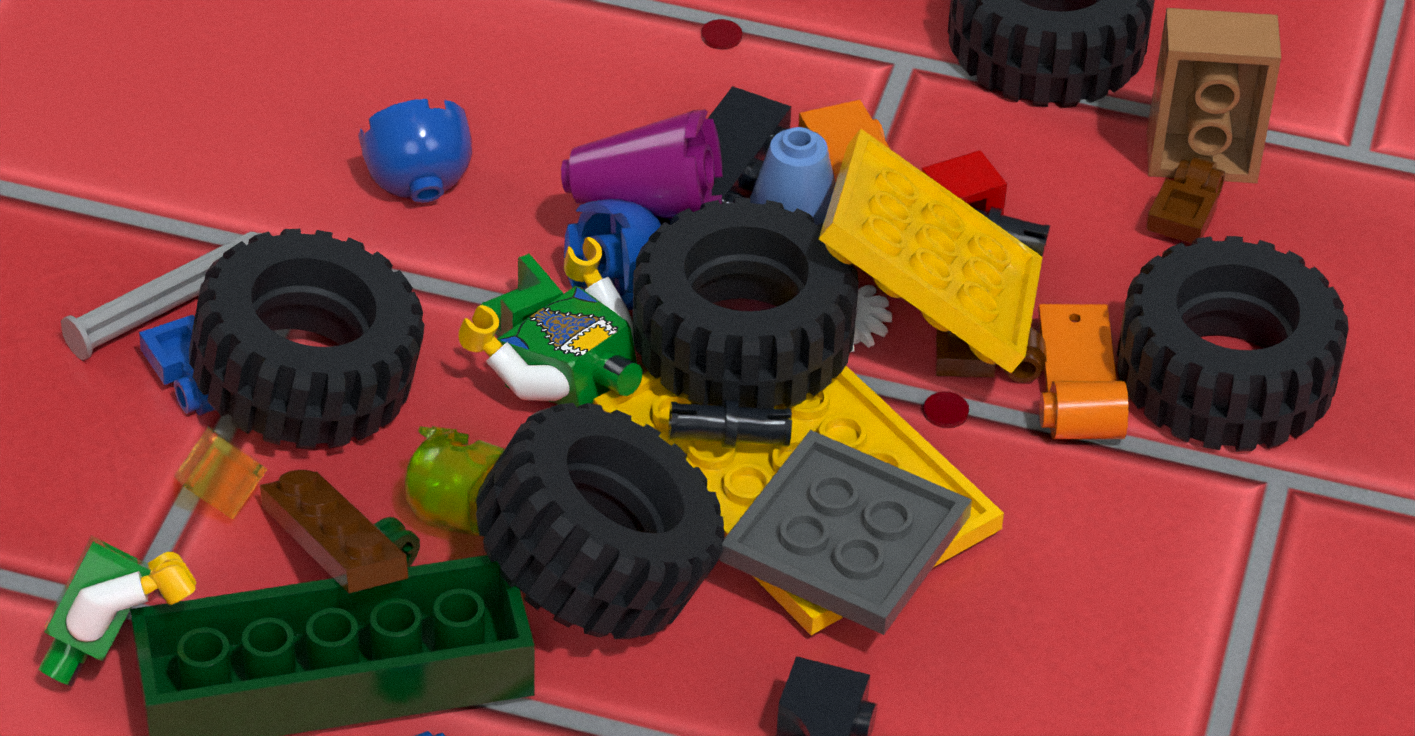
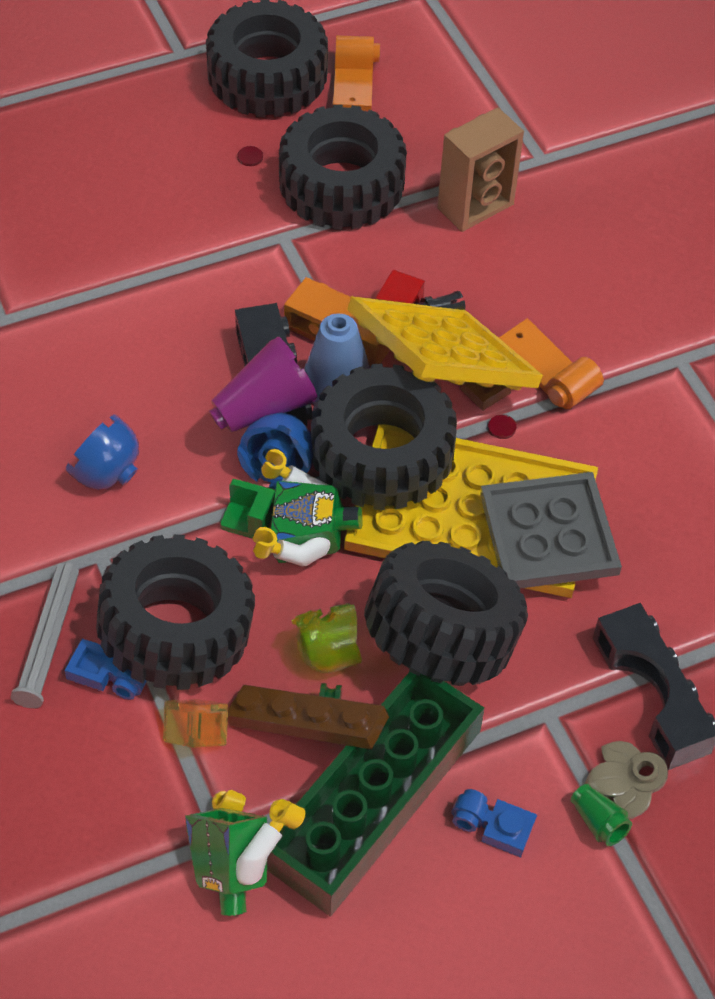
camera: 40 degrees left, 10 degrees up
black pin [668,400,792,448] -> none
dark red piece [701,19,742,50] -> none
black tyre [1117,236,1349,451] -> none
reddish brown plate [1146,157,1225,243] -> none

